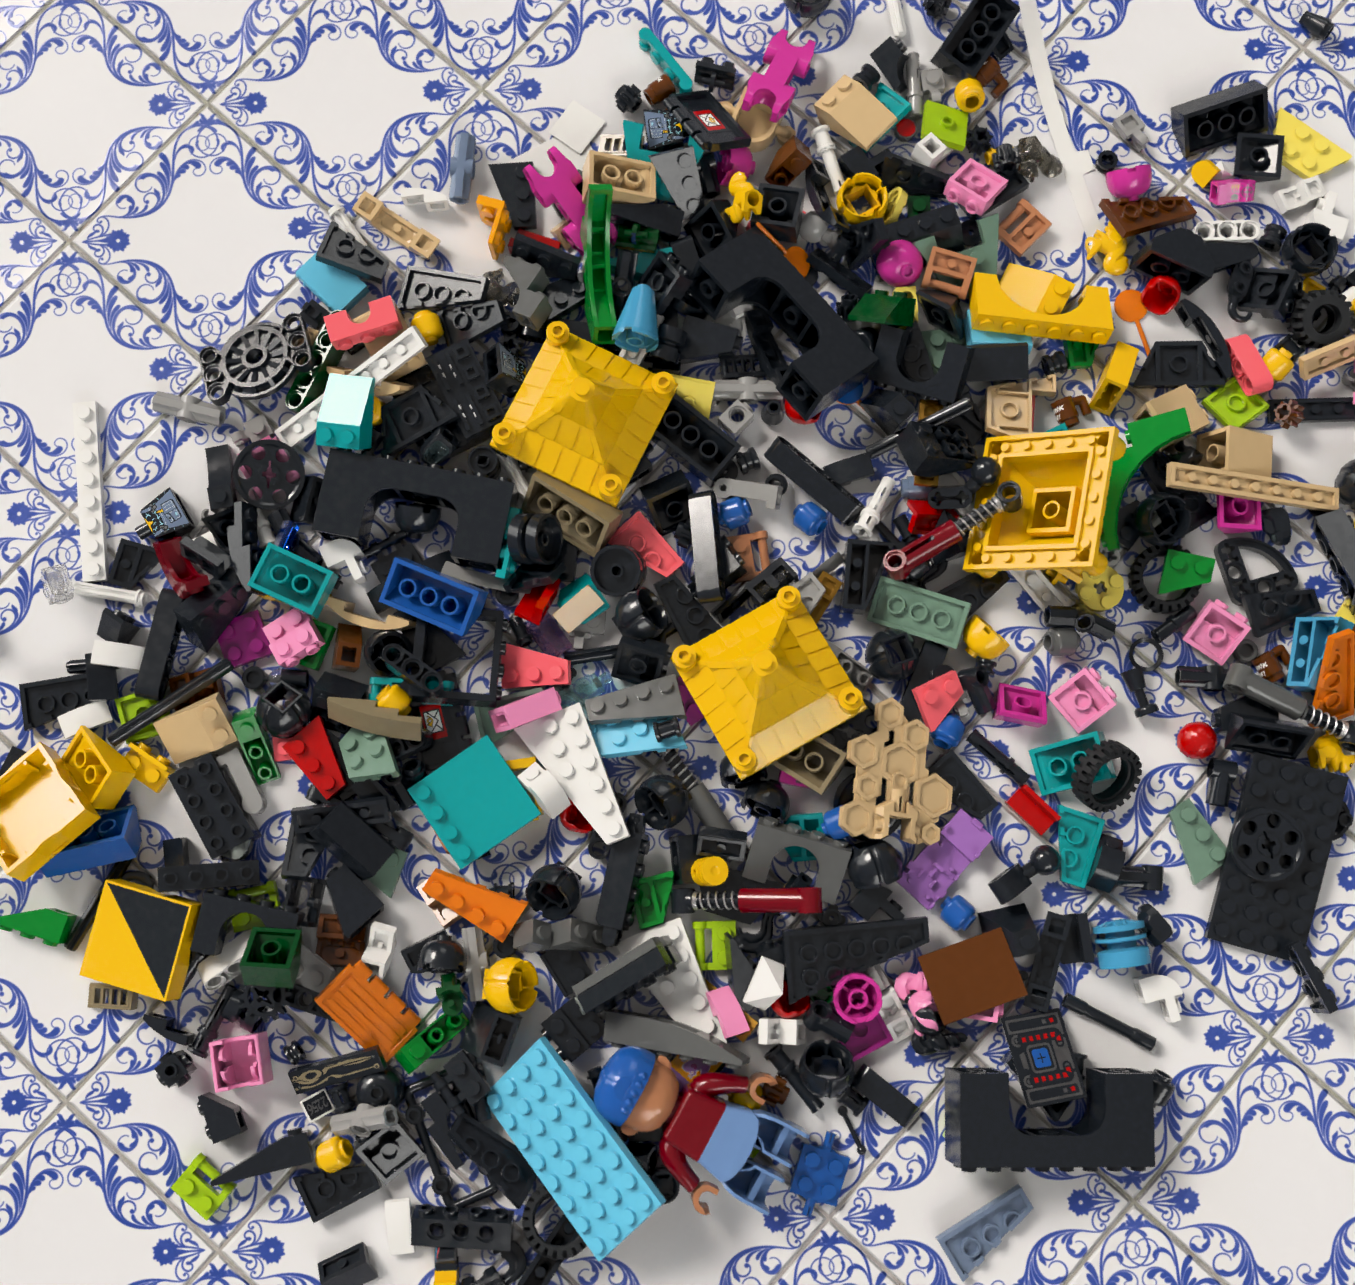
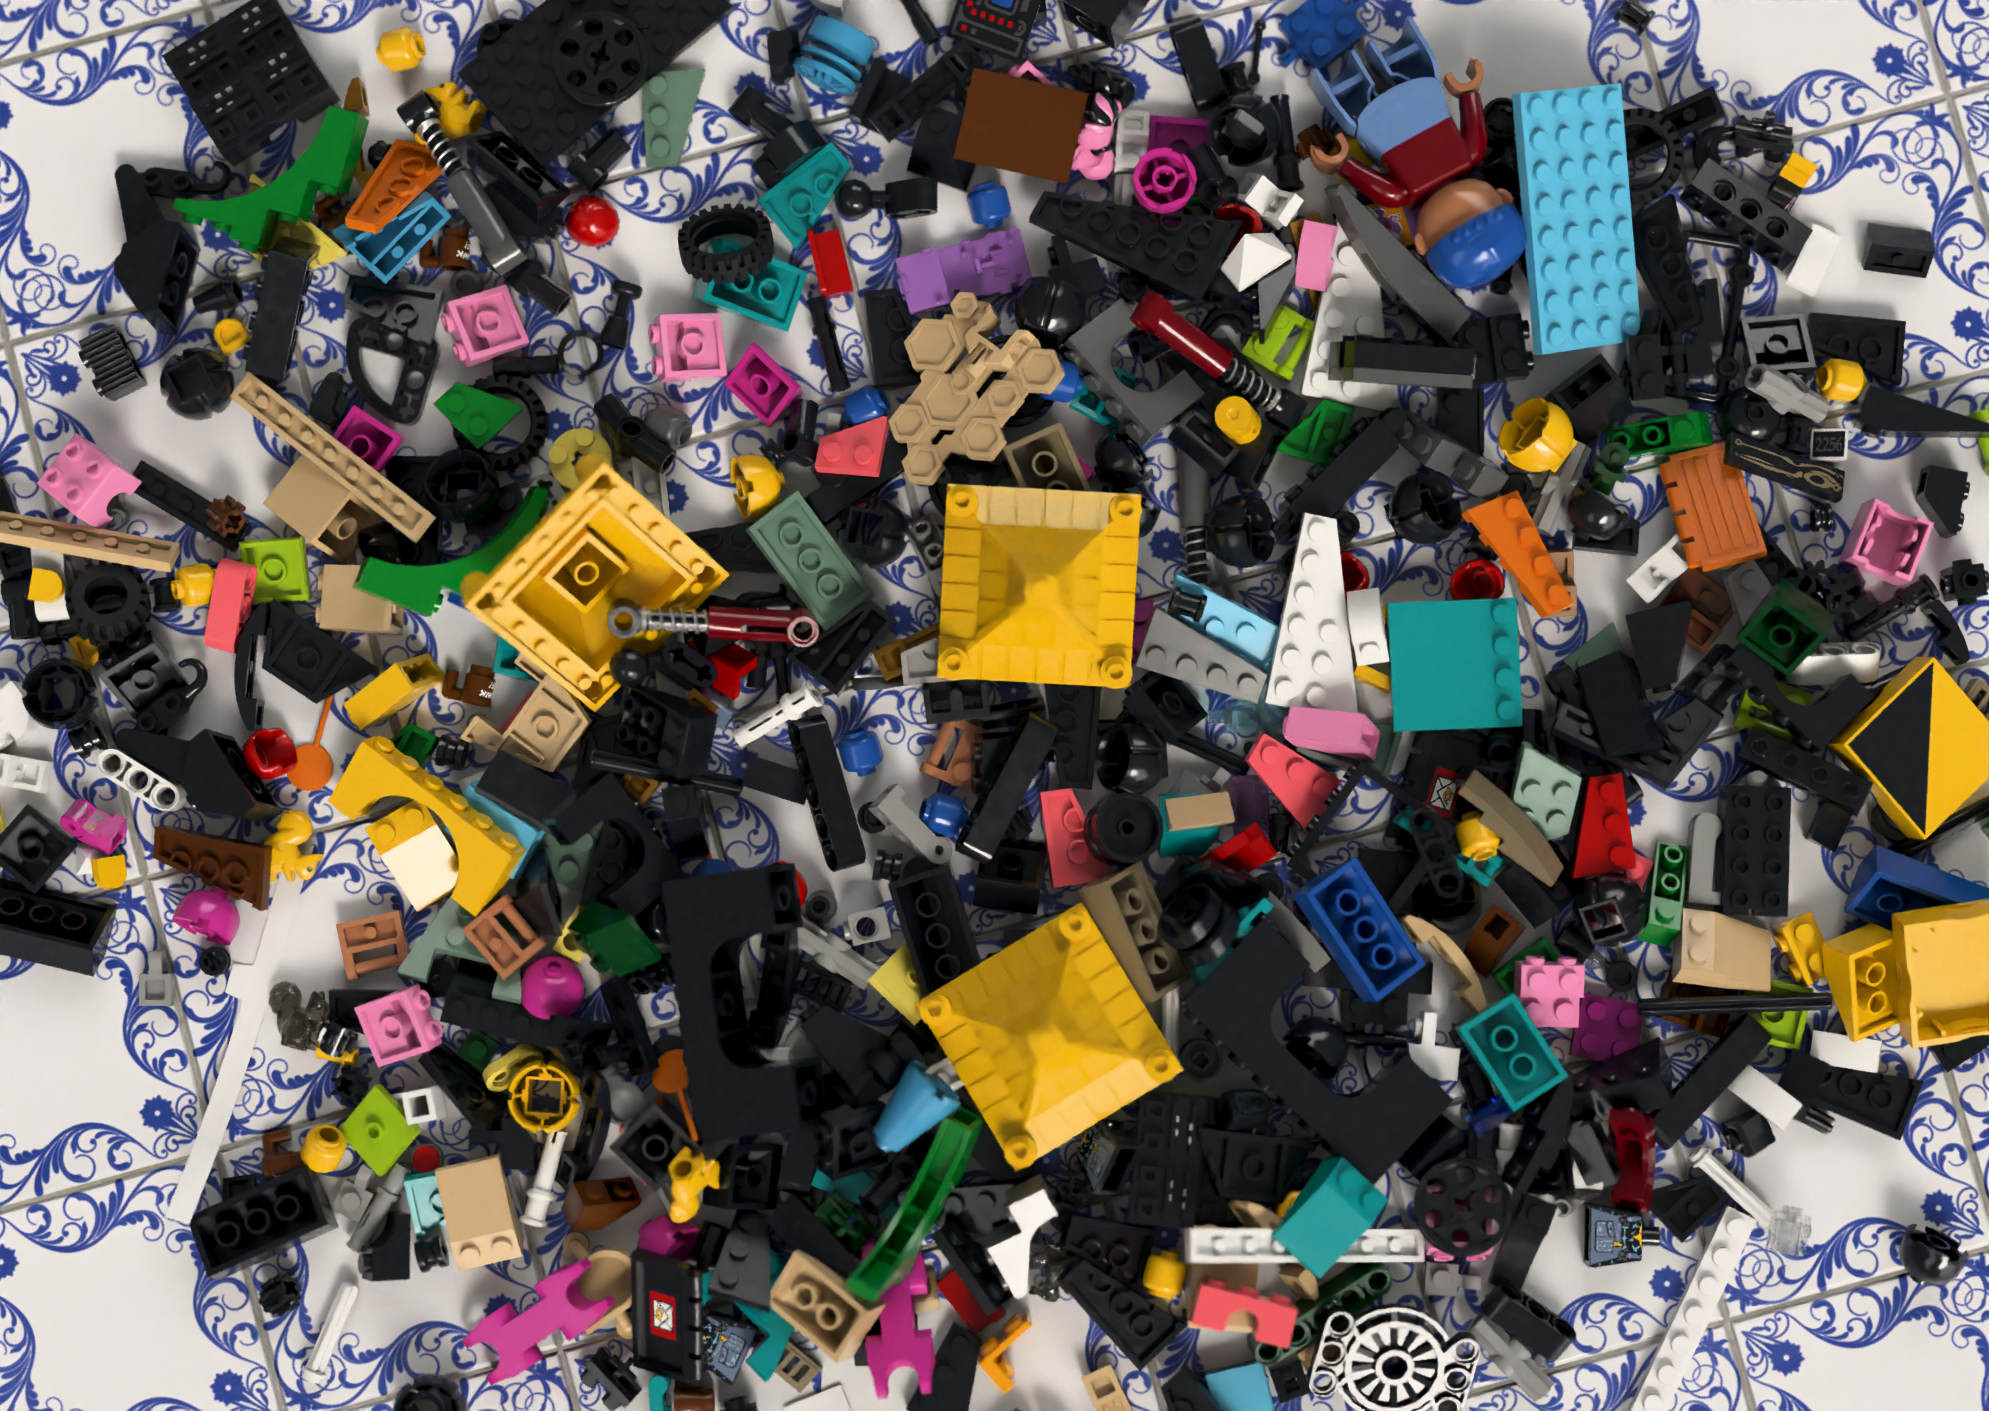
camera: 145 degrees left, 5 degrees up
none -> red hair [1450,559,1505,600]
none -> black beam [1480,1280,1577,1361]

